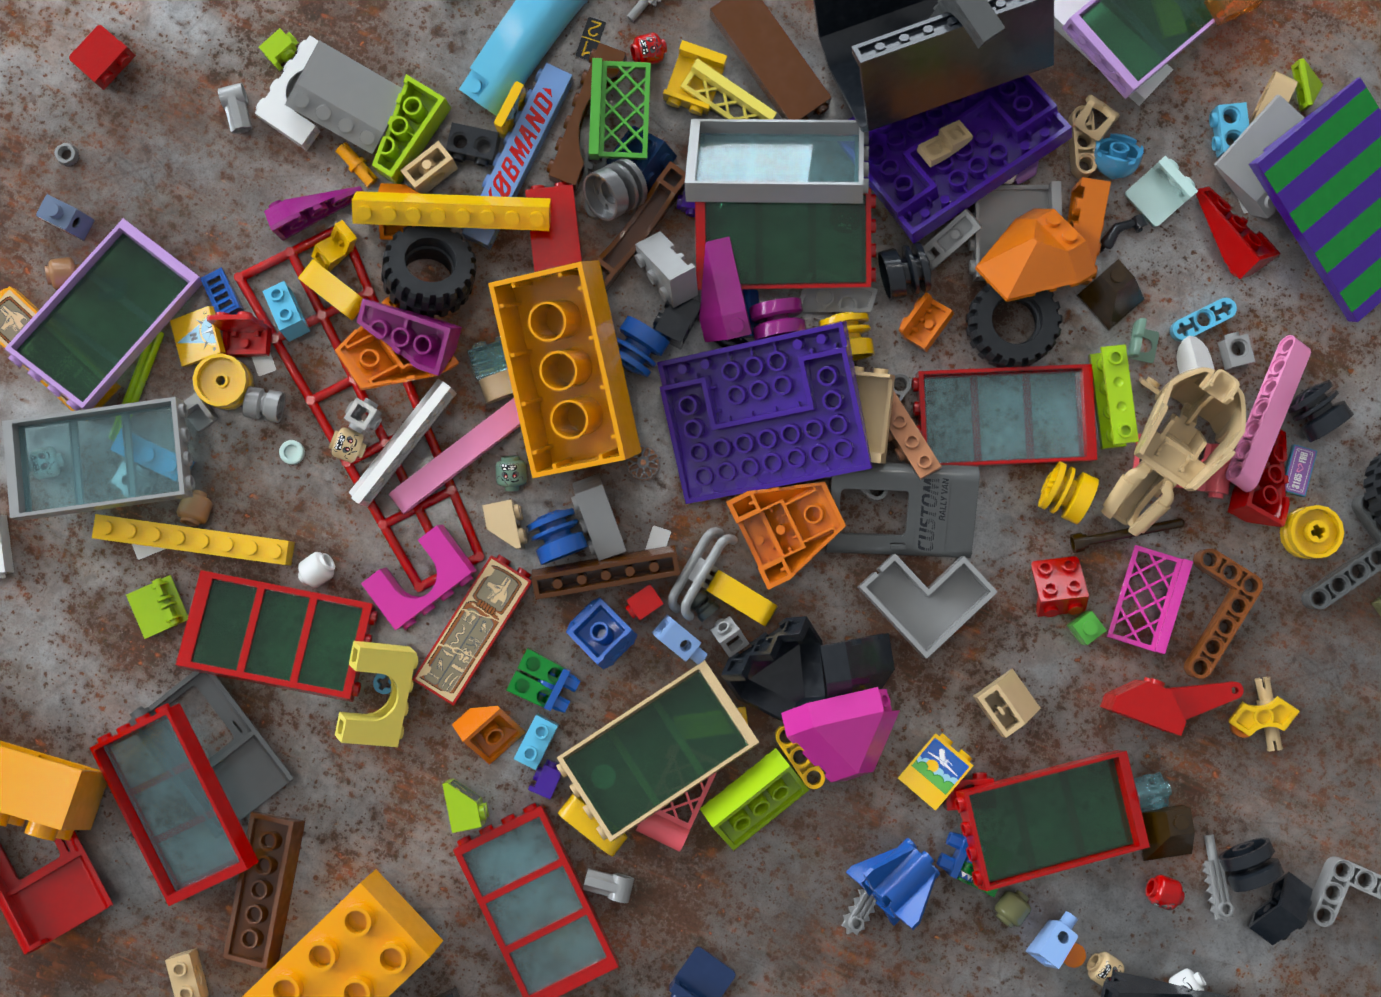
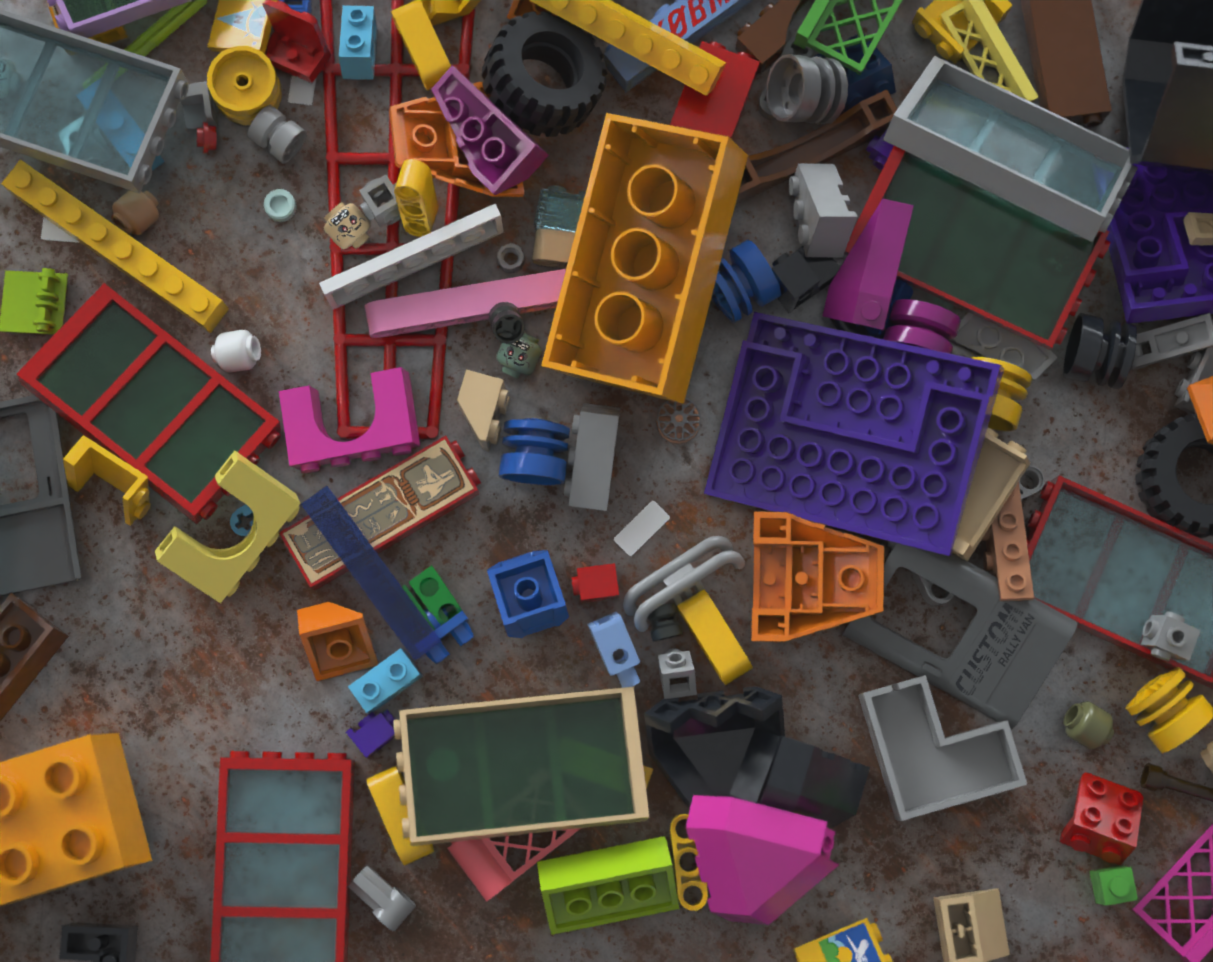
camera: 30 degrees right, 5 degrees down
lime slope [442,778,490,833] -> none
reddish brown brick [531,545,680,600] -> none
orange bracket [899,292,954,352] -> none
none -> yellow panel [63,435,151,526]
none -> red plate [196,122,216,153]
none -> clear blue tile [301,486,442,661]
none -> yellow beam [394,159,439,237]
none -> pearl dark grey wheel [489,302,525,344]
none -> light grey axle [497,243,525,274]
none -> olive head [1063,701,1114,749]
none -> light grey brick [1141,611,1201,661]

